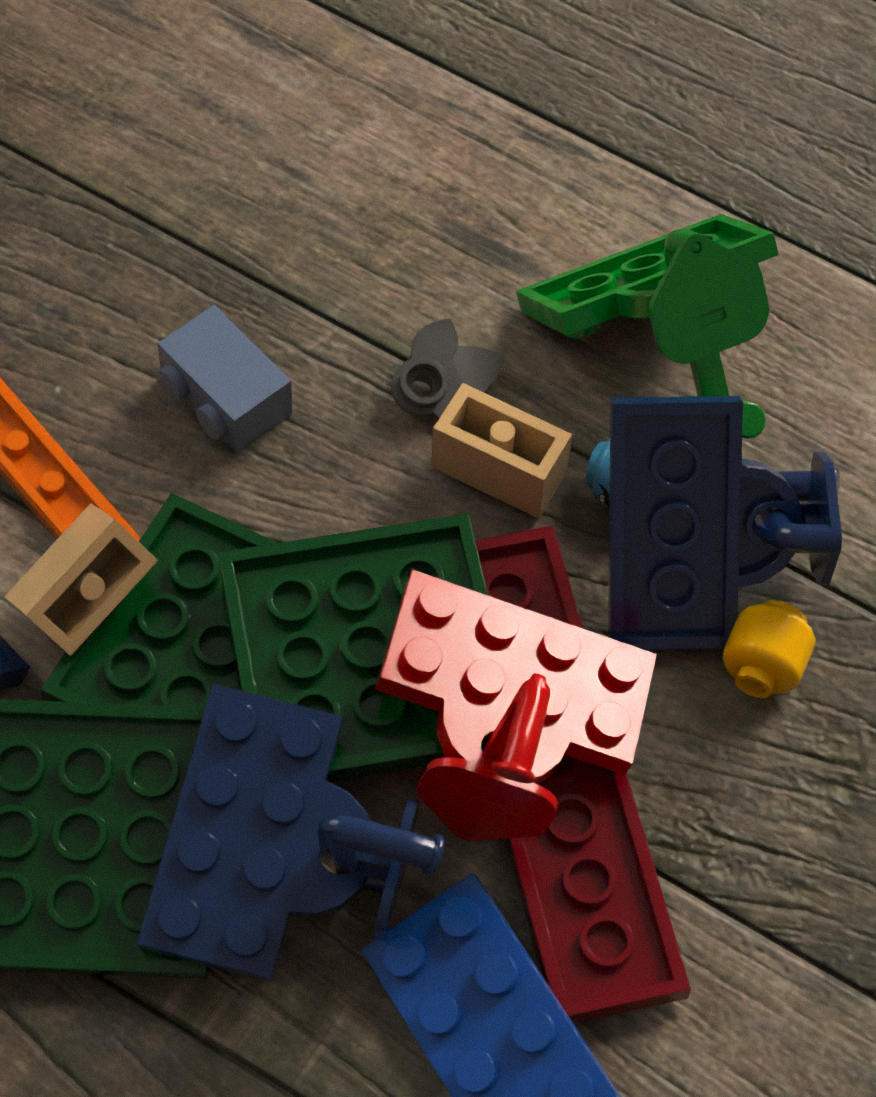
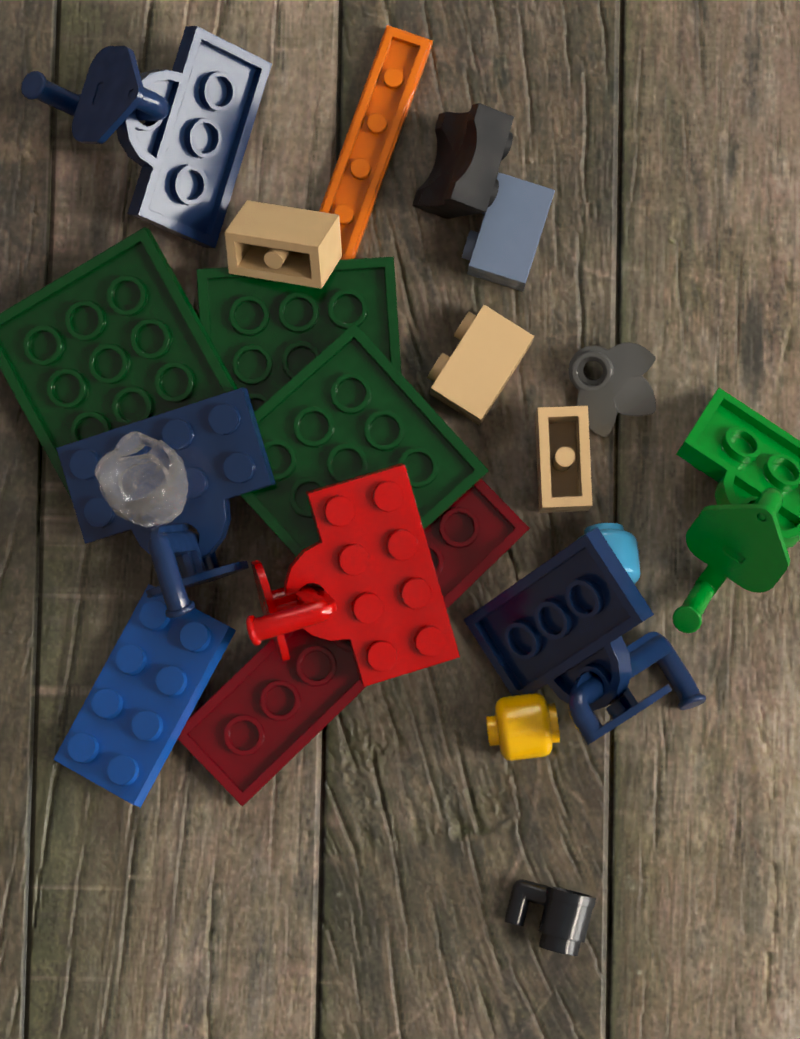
camera: 60 degrees right, 25 degrees up
none -> clear hair [95,431,189,527]
none -> black brick [412,103,514,219]
none -> tan brick [427,305,534,425]

